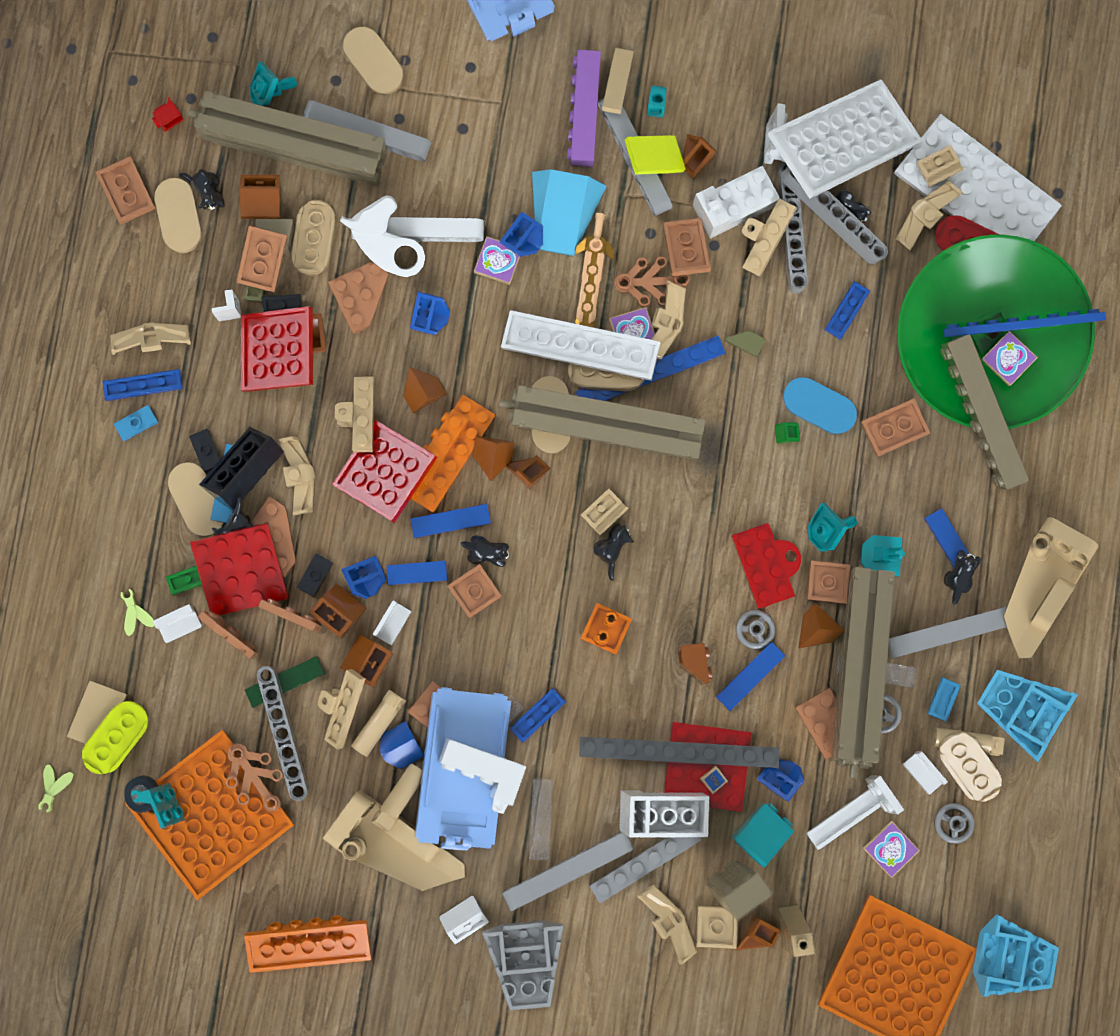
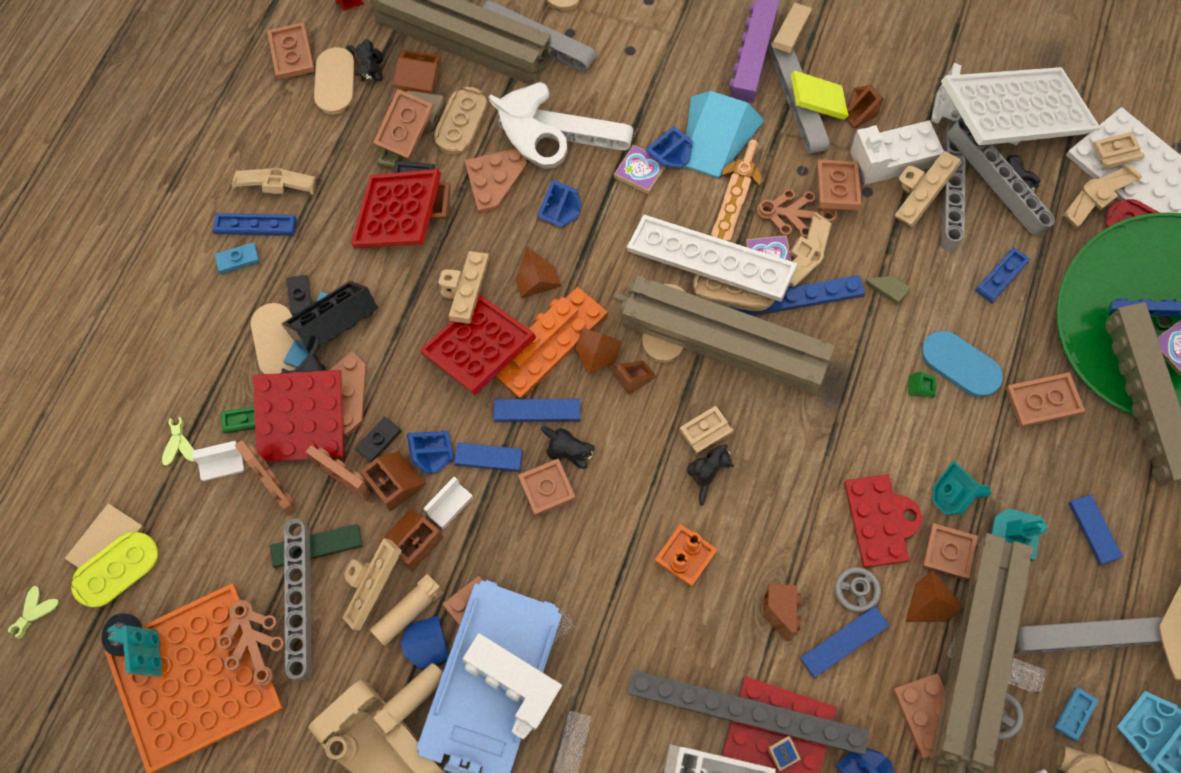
camera: 20 degrees right, 15 degrees down
white panel [212,289,241,321] -> none
tan plate [278,436,316,516] -> none
blue tile [509,688,566,743] -> none
teal leg [647,85,667,118] -> none
black animal [944,550,981,605] -> none

